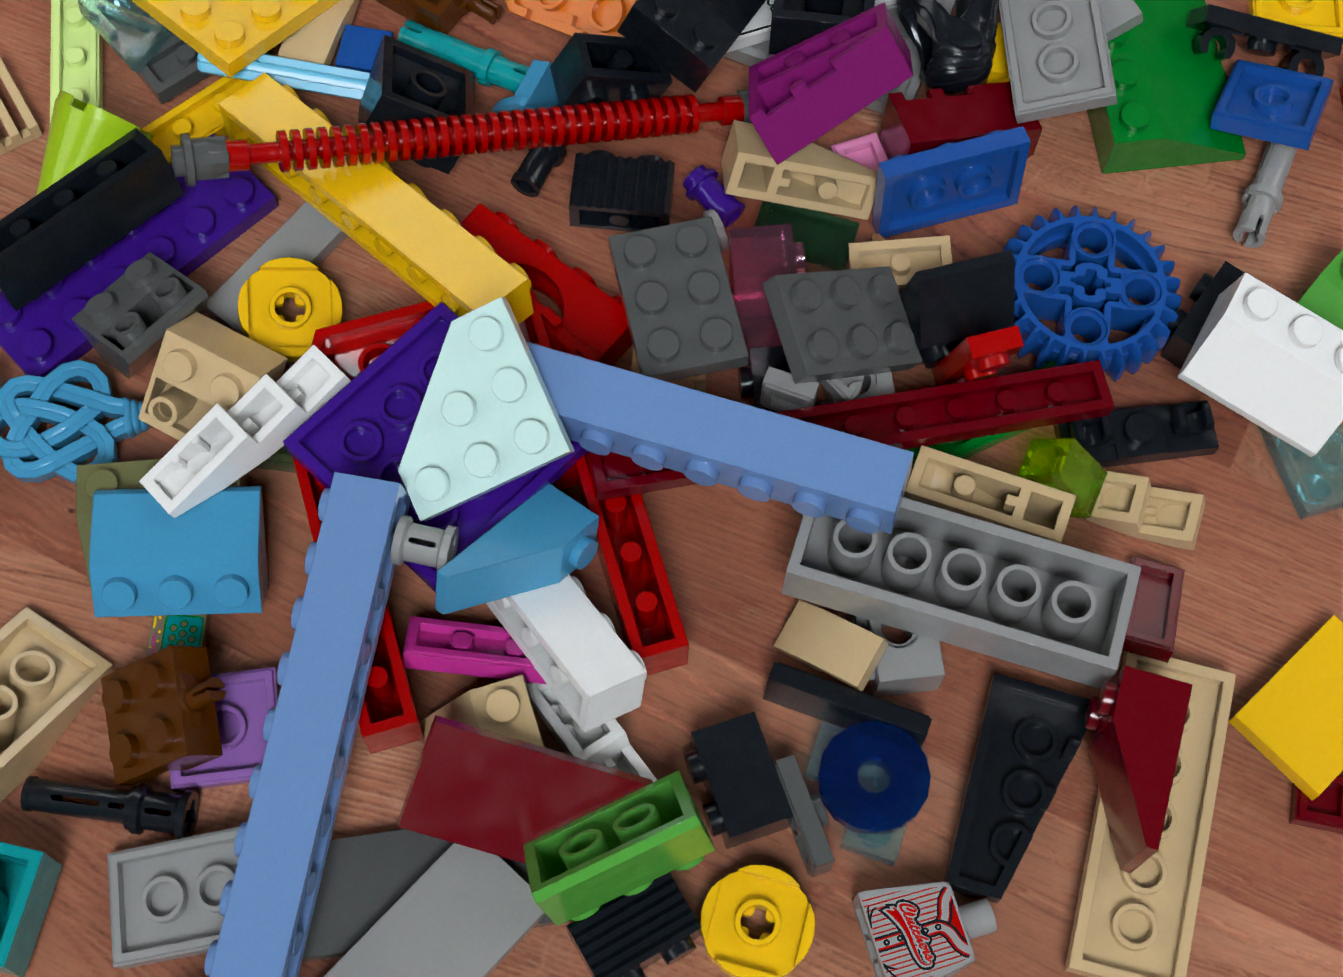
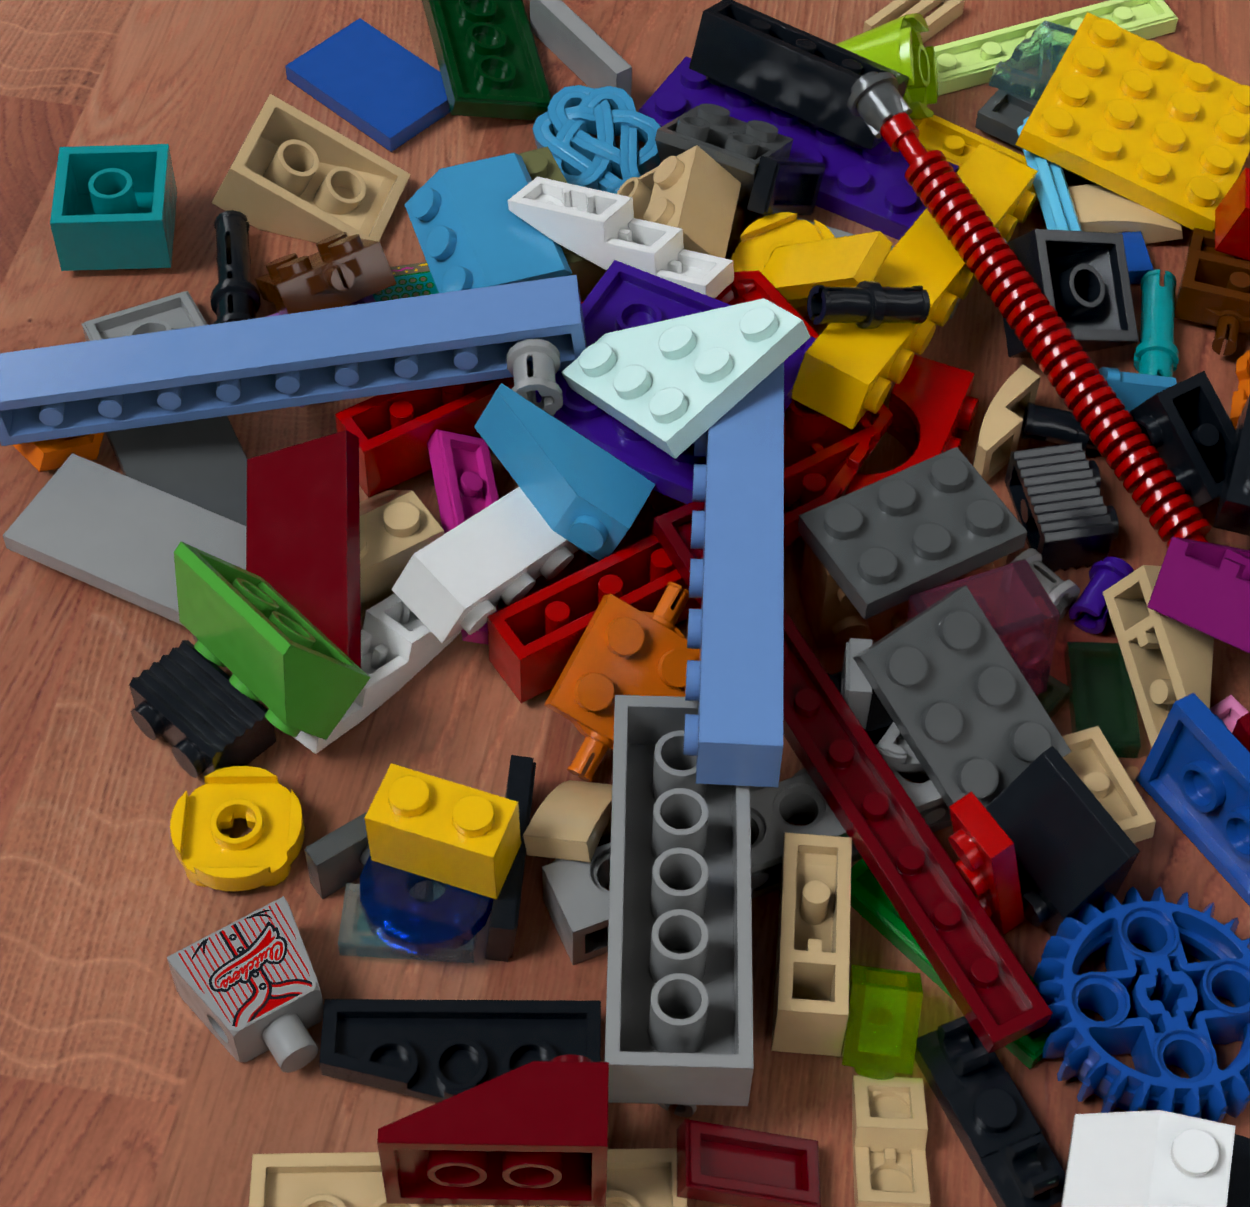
camera: 75 degrees right, 15 degrees down
black brick [684,712,793,849] -> none
none -> yellow brick [364,763,521,900]
none -> orange plate [544,582,700,782]
none -> black tile [747,156,825,216]
none -> yellow tile [761,231,893,300]
none -> black pin [807,281,930,329]
none -> tan slope [973,365,1041,482]

